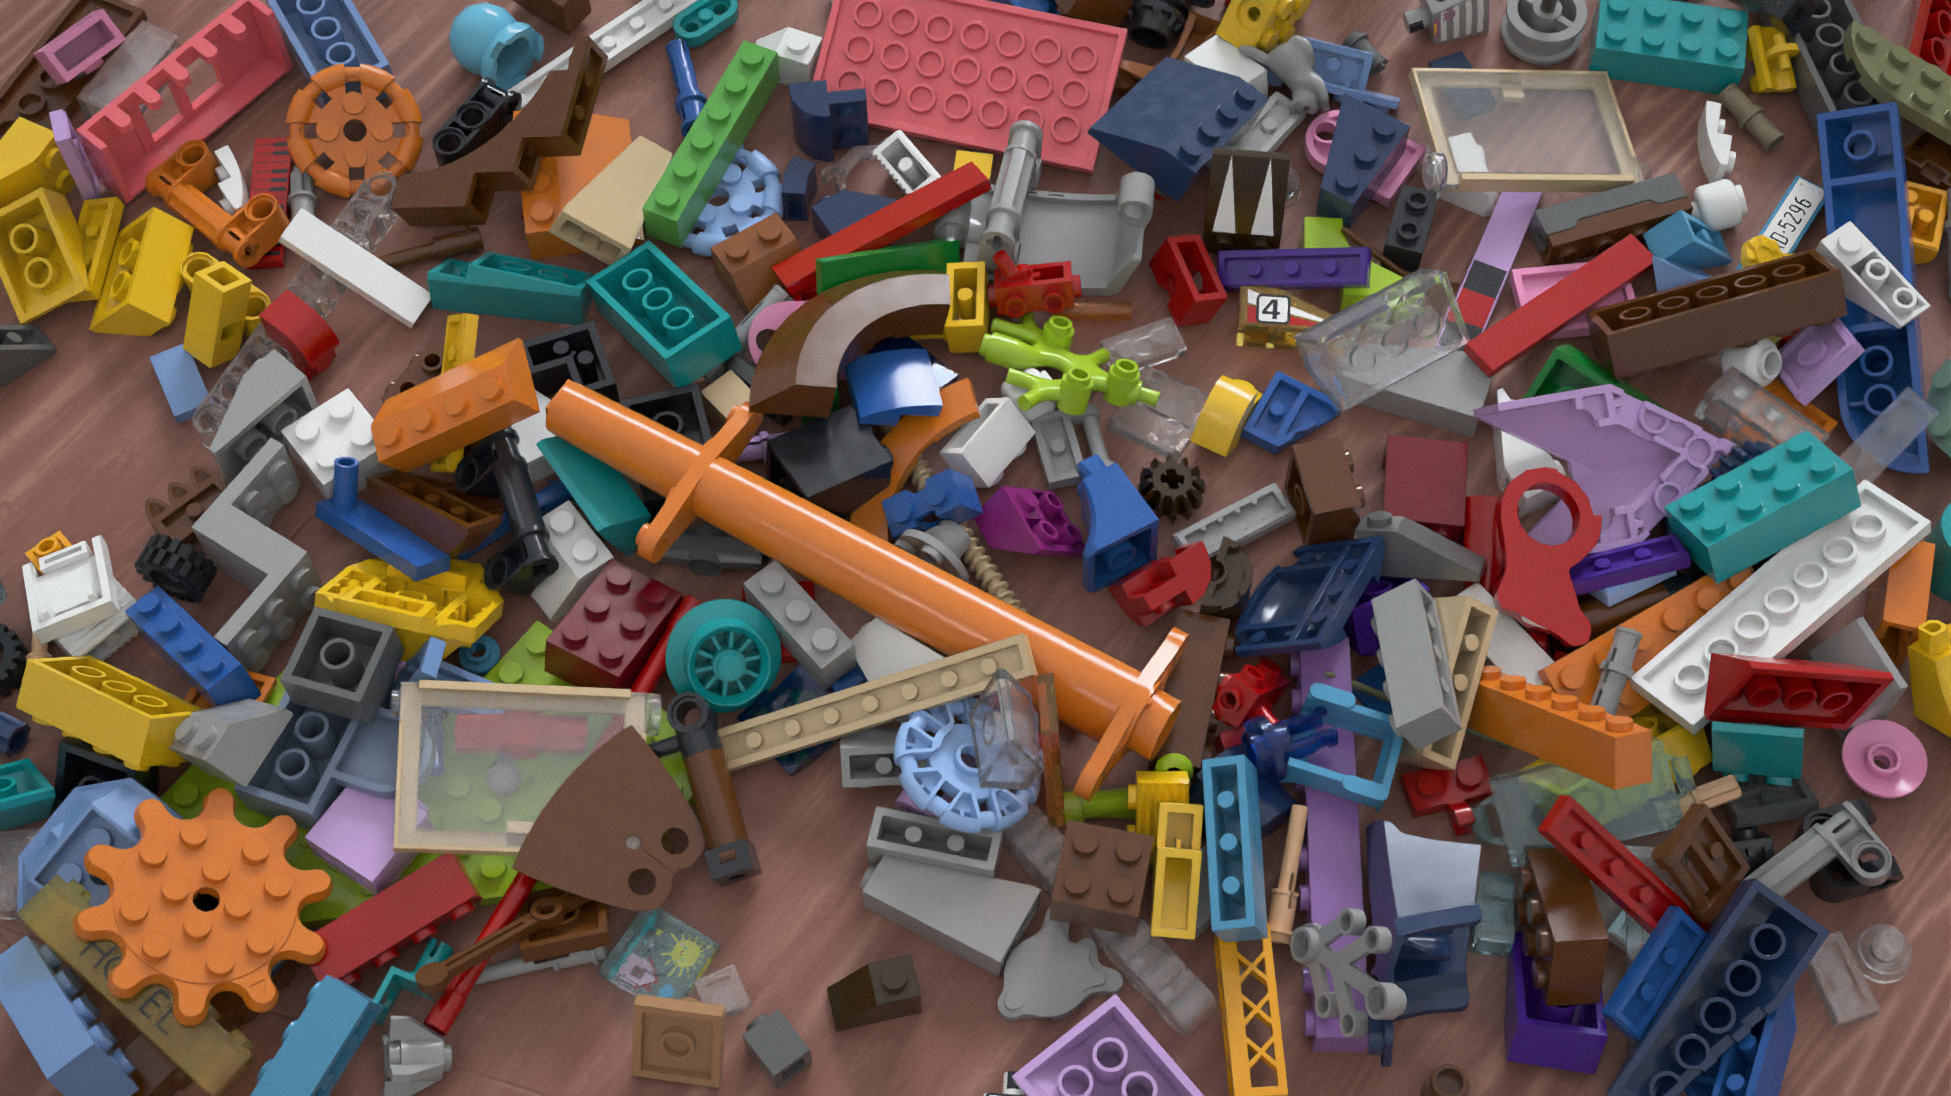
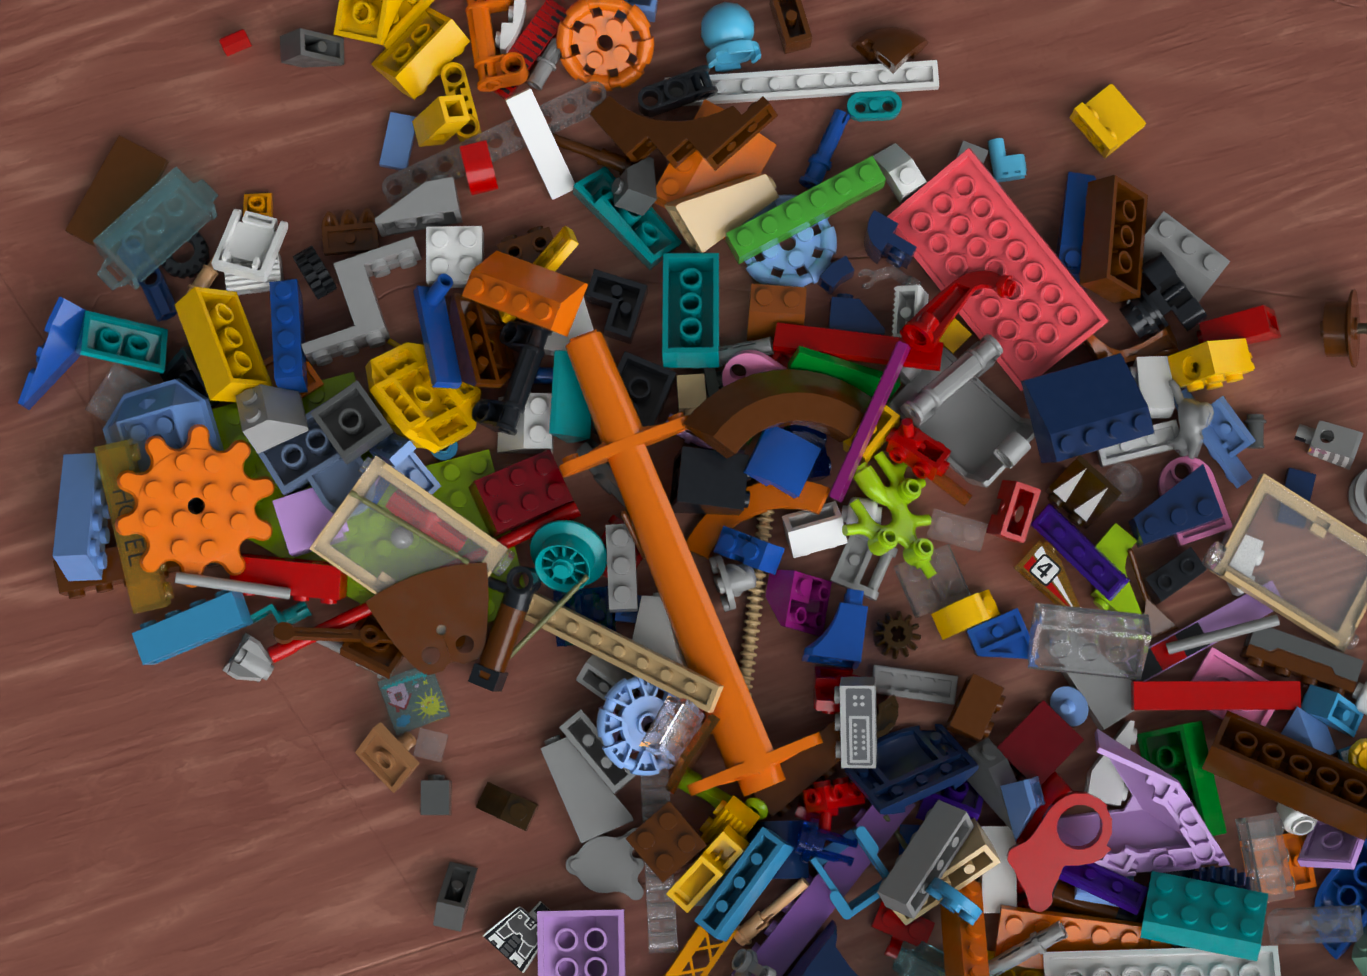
camera: 35 degrees right, 20 degrees up
none -> light grey bar [175,572,291,599]
none -> olive piece [349,490,470,565]
none -> olive piece [510,574,589,659]
none -> dark grey slope [611,157,657,216]
none -> reddish brown piece [620,511,646,559]
none -> magenta tile [829,341,911,503]
none -> brick [834,677,877,768]
none -> red animal [900,270,1016,353]
none -> dark azure tile [925,877,983,926]
none -> medium blue slope [1000,776,1046,842]
none -> light blue piece [1050,686,1089,727]
none -> light grey bar [1166,614,1280,654]

